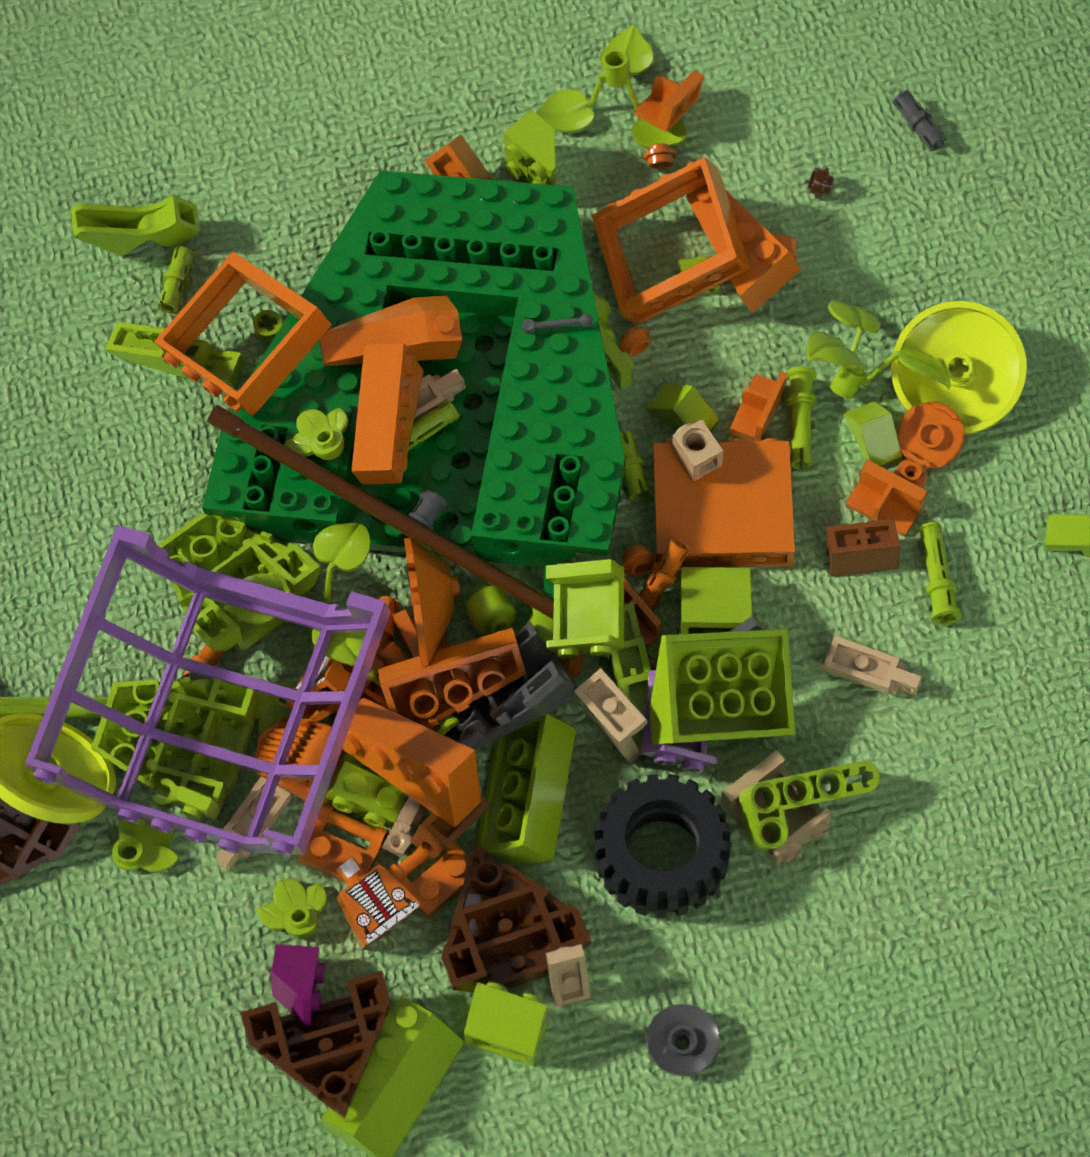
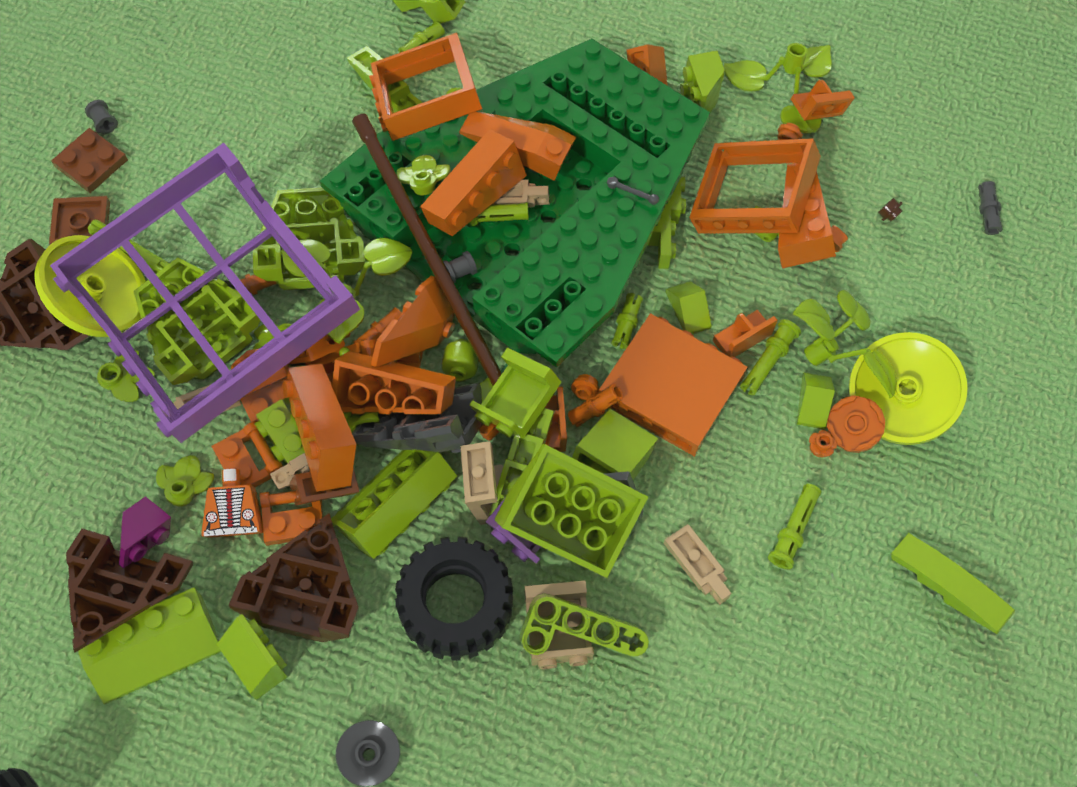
camera: 30 degrees right, 0 degrees up
lime plate [152,778,221,821] -> none
tan plate [546,944,591,1007] -> none
orange plate [619,327,651,357] -> none
tan brick [672,420,724,482] -> none
dark orange hinge [826,519,900,576] -> none
orange panel [846,459,927,536] -> none

